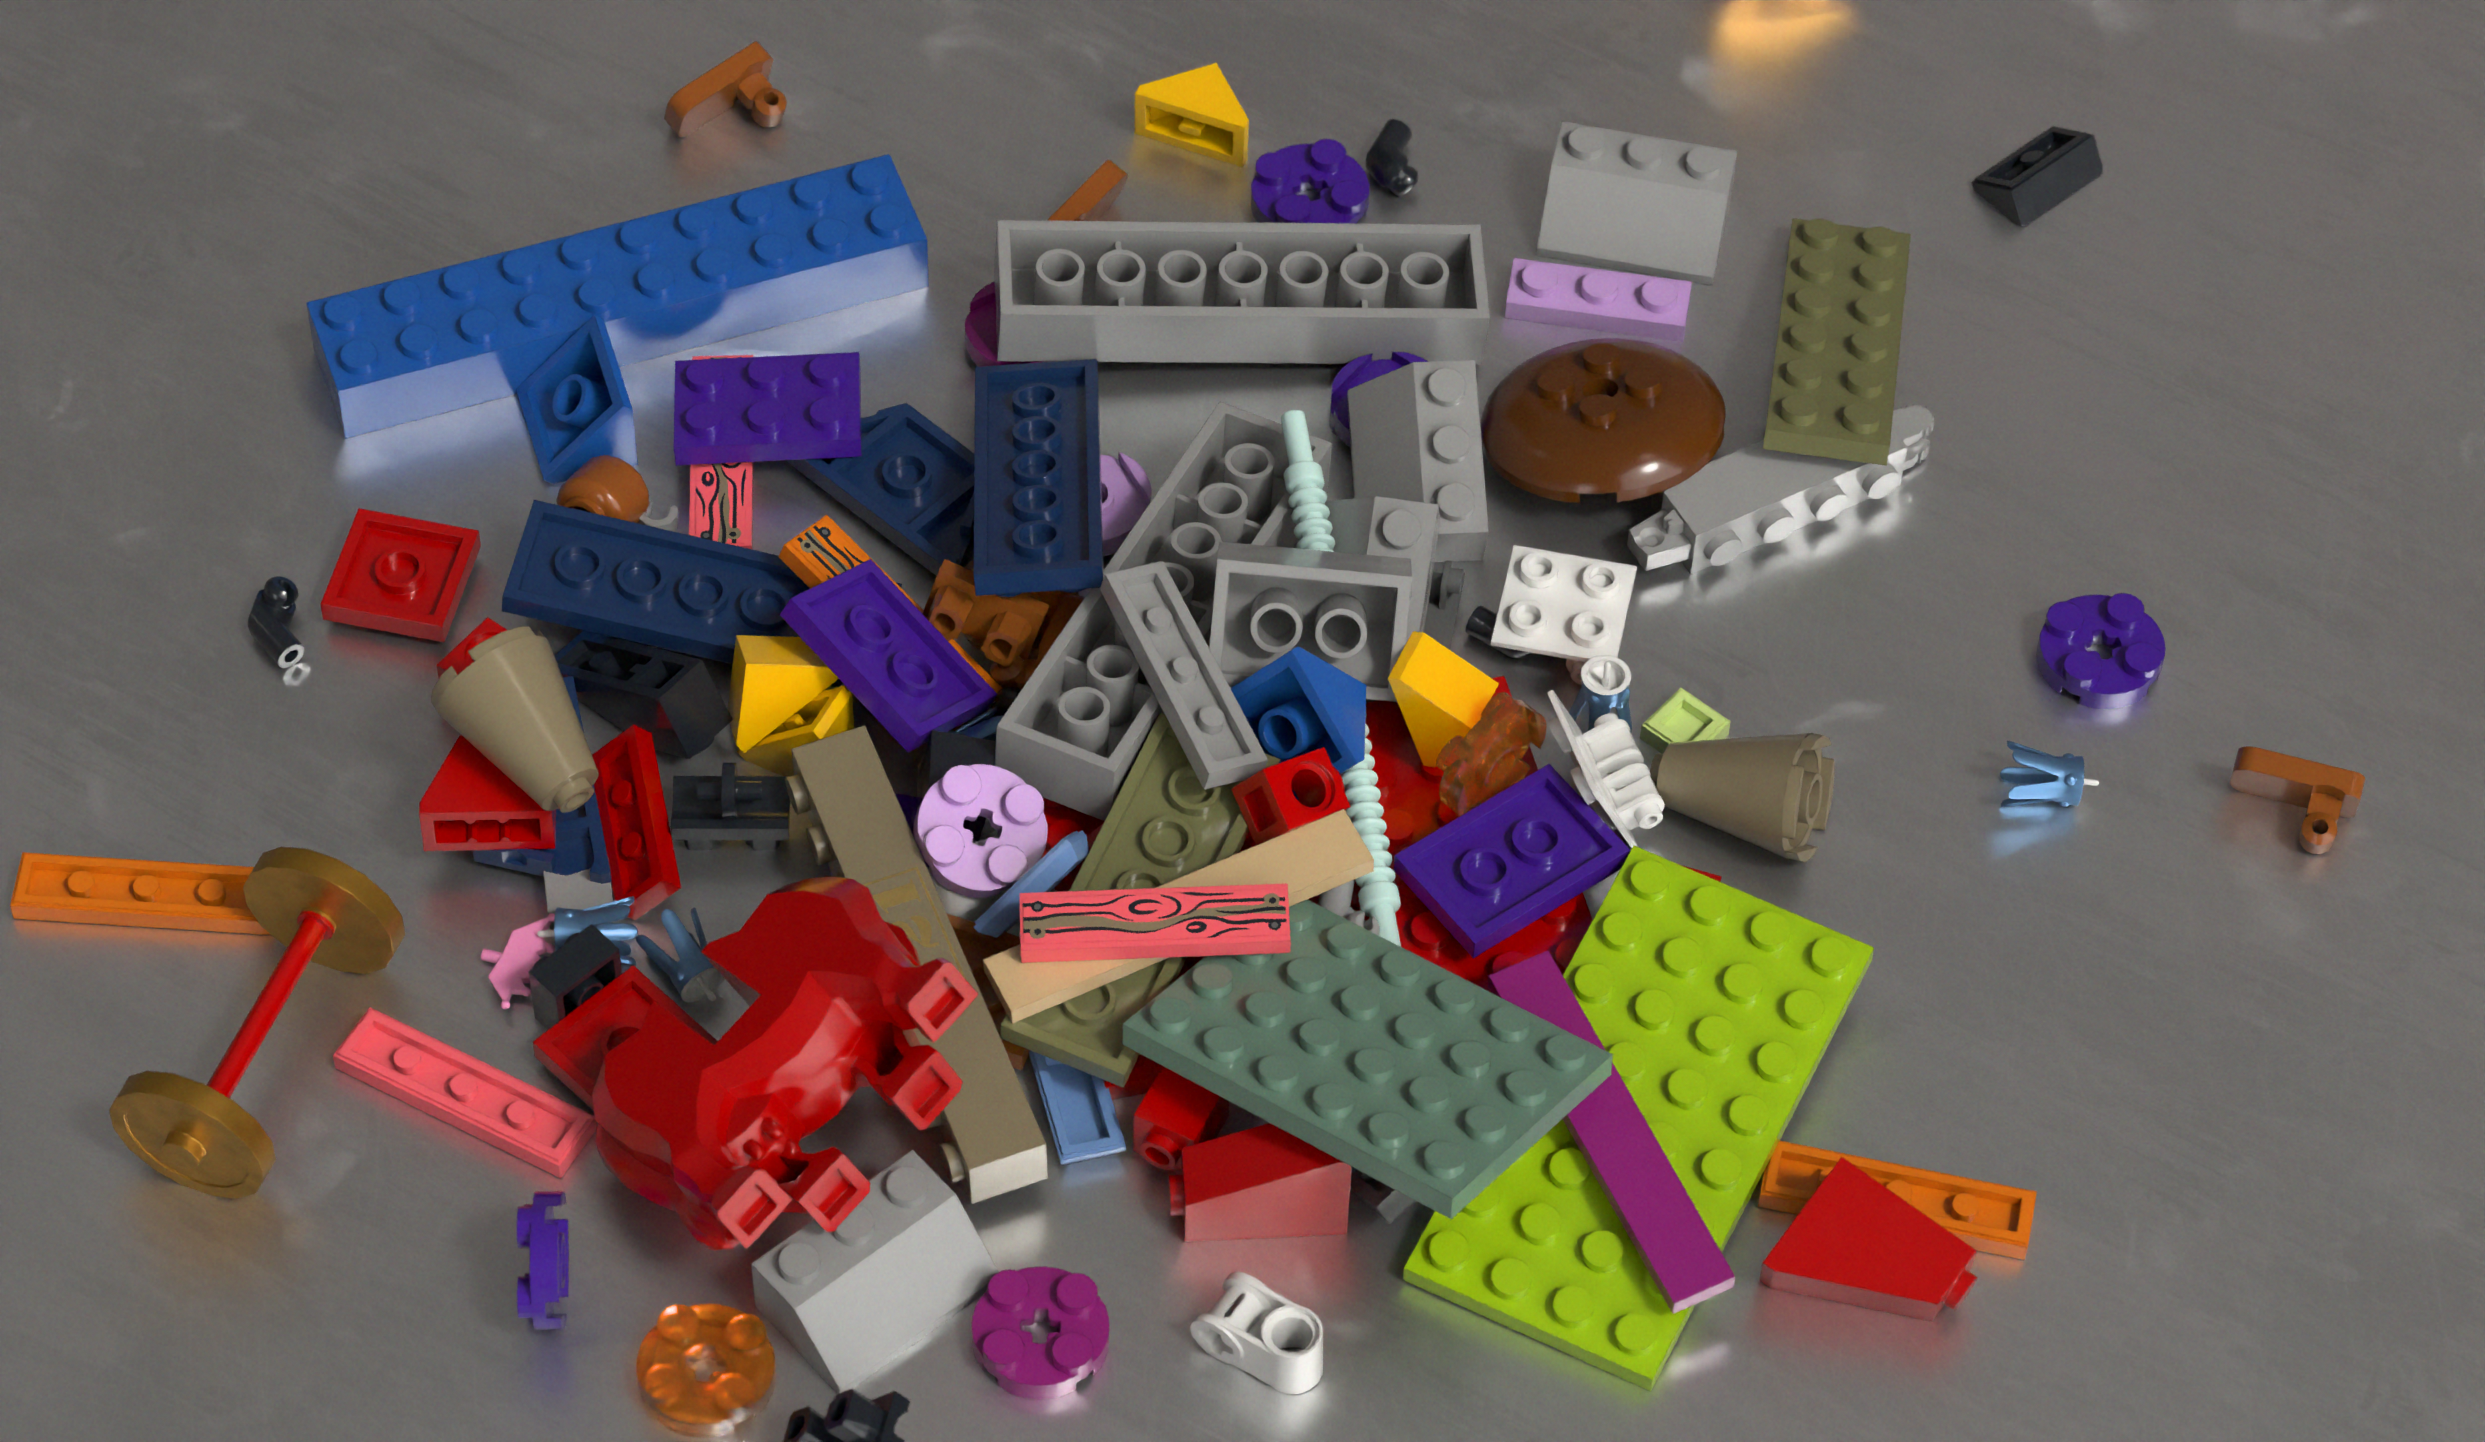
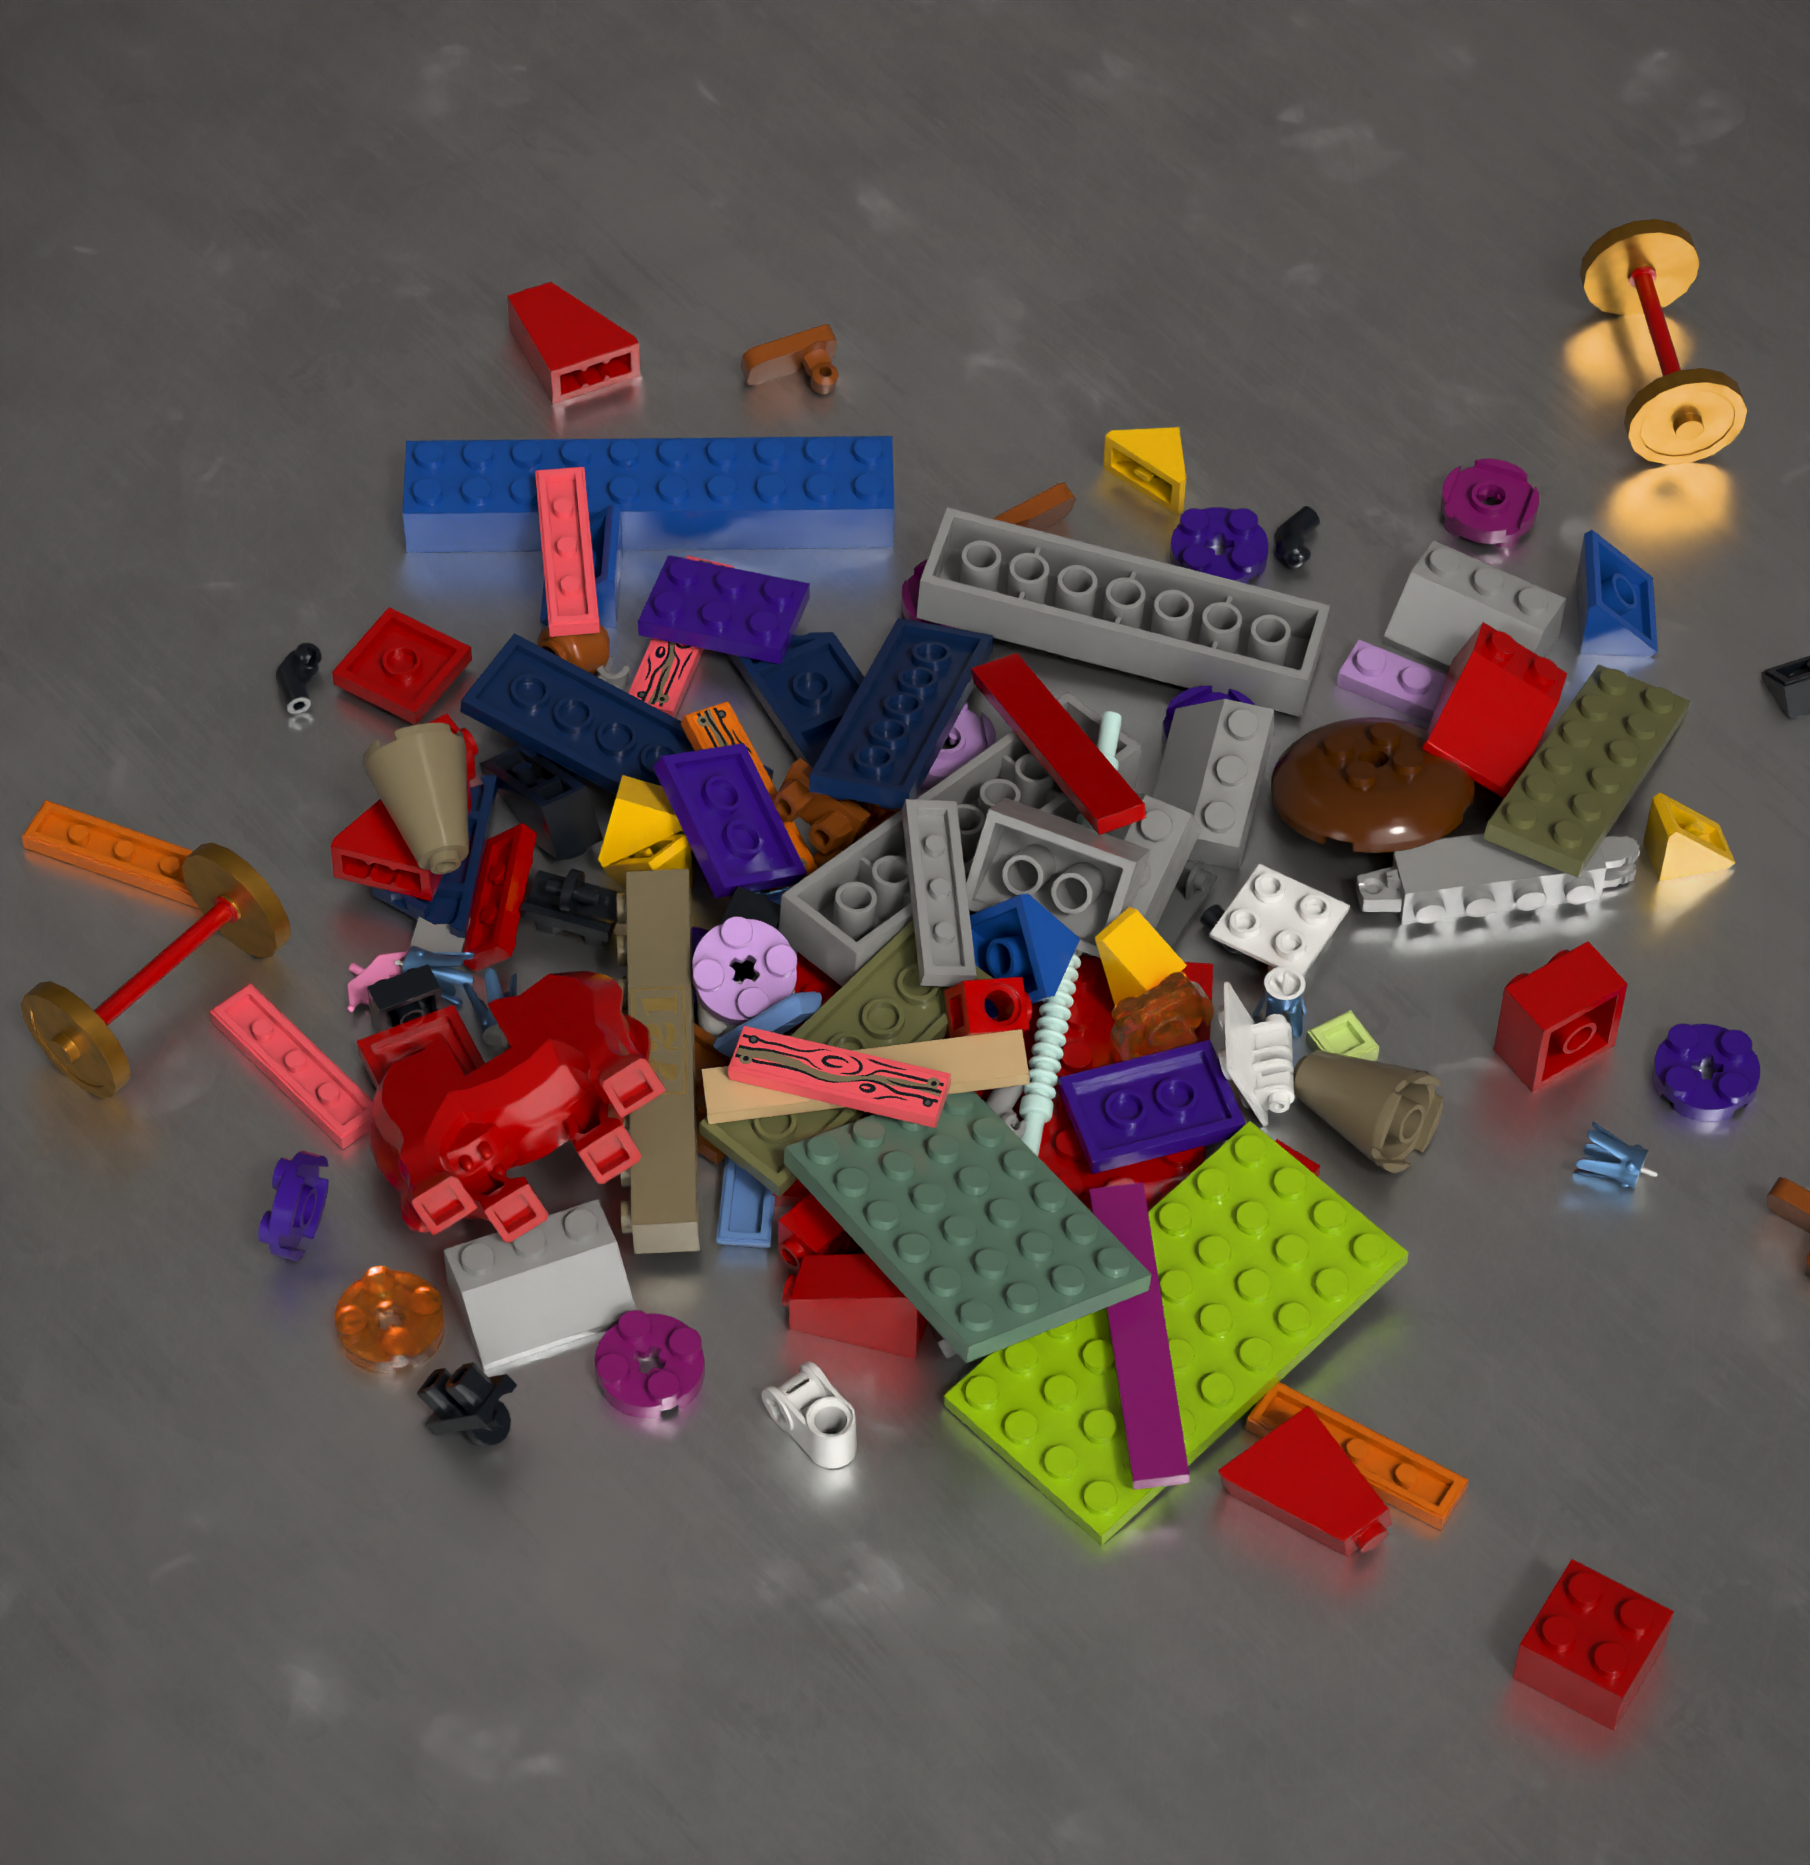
camera: 20 degrees right, 0 degrees up
none -> red slope [507,282,640,404]
none -> coral tile [535,467,600,637]
none -> red tile [971,652,1146,835]
none -> red slope [1422,622,1568,798]
none -> magenta plate [1440,459,1539,548]
none -> red brick [1494,941,1628,1092]
none -> red brick [1512,1559,1674,1731]
none -> blue slope [1576,530,1658,657]
none -> yellow slope [1643,792,1735,882]

